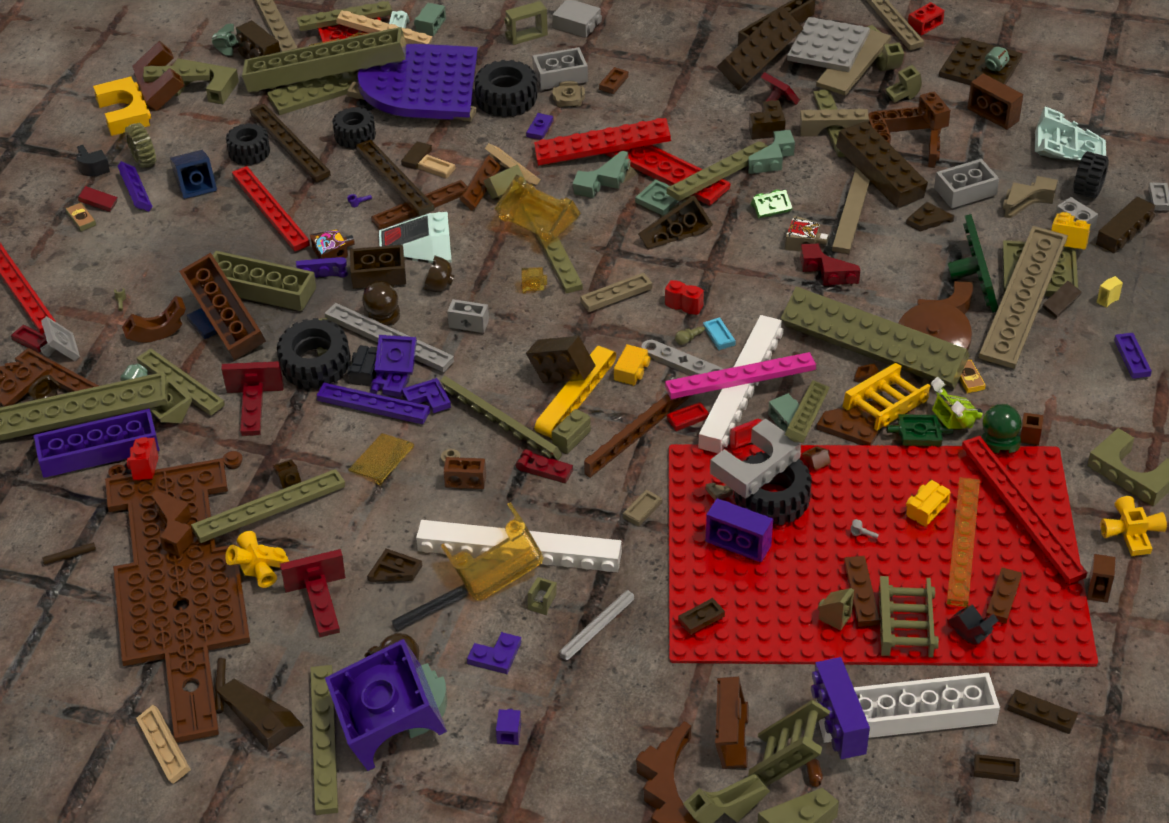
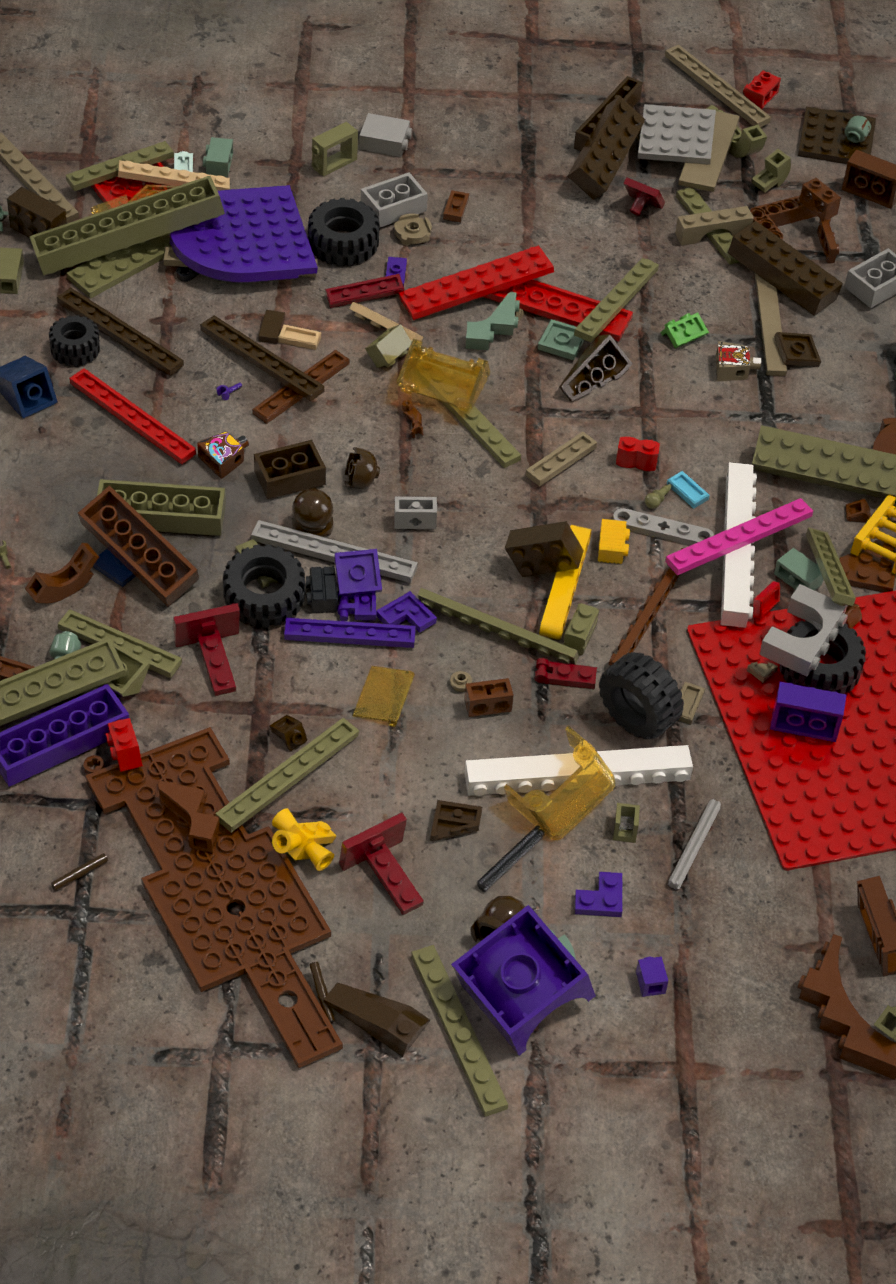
camera: 20 degrees left, 5 degrees up
tan plate [136,705,191,784] -> none
reddish brown plate [223,451,243,469] -> none
dark purple plate [296,257,348,278] -> none
black tyre [332,107,376,149] -> none
light aqua wedge [379,212,451,263] -> none
reddish brown plate [459,155,501,211] -> none
clear yellow brick [521,267,547,294] -> none
red tile [667,402,709,431] -> none
dark brown plate [678,598,725,635] -> none
sand green arch [748,130,795,174] -> none
dark brown brick [749,100,786,140] -> none
dark red arch [800,243,860,285] -> none
dark brown wing [906,202,954,232] -> none
none -> dark red tile [325,274,404,308]
none -> reddish brown arm [402,400,424,438]
none -> black tyre [599,652,684,739]
none -> dark brown tile [774,332,821,367]

